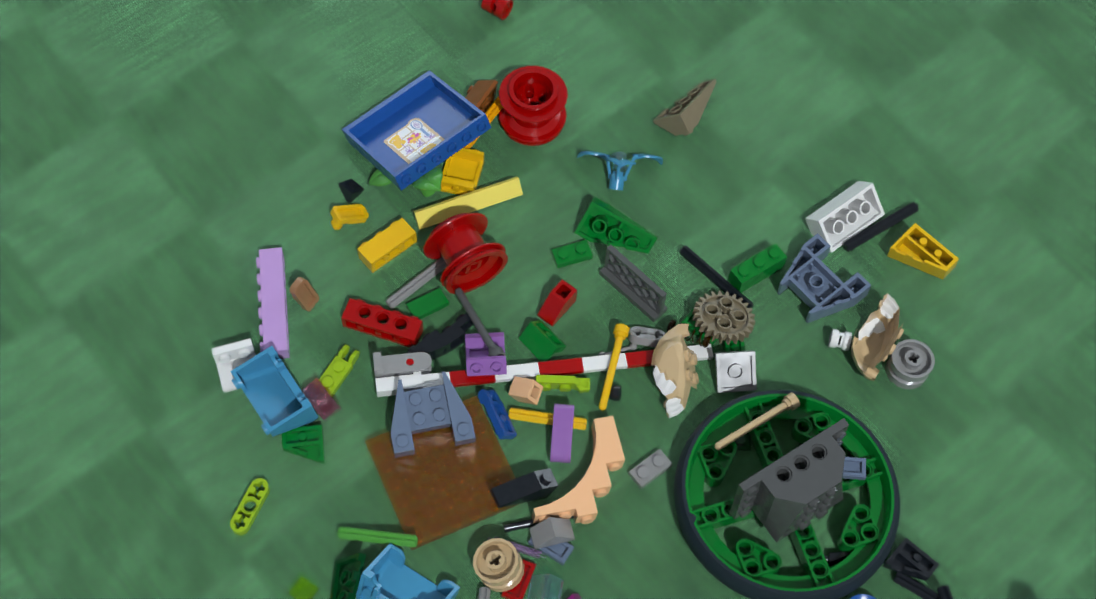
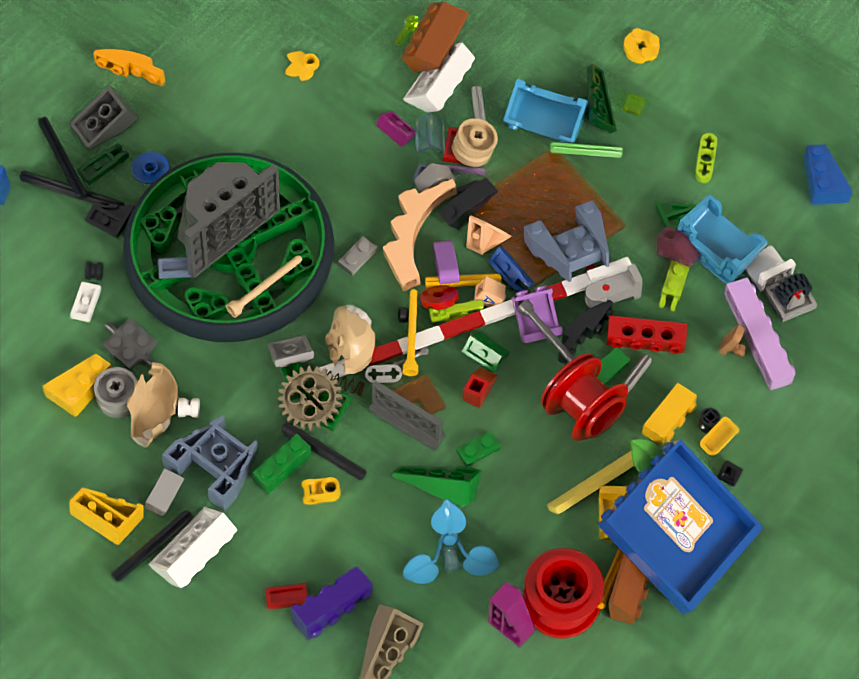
camera: 170 degrees right, 0 degrees up
none -> yellow wedge [42,354,112,417]
none -> white plate [70,282,101,322]
none -> black wheel [85,261,104,281]
none -> dark grey plate [102,318,158,371]
none -> light grey hinge [144,468,184,516]
none -> red tile [265,583,308,610]
none -> dark purple wedge [291,566,373,640]
none -> yellow piece [301,477,341,505]
none -> clear orange tile [392,374,446,414]
none -> red tile [420,285,459,310]
none -> light nougat slope [466,216,512,255]
none -> magenta wedge [488,582,535,648]
none -> black wheel [698,407,720,434]
none -> plate [764,273,817,322]
none -> blue wedge [803,144,853,205]

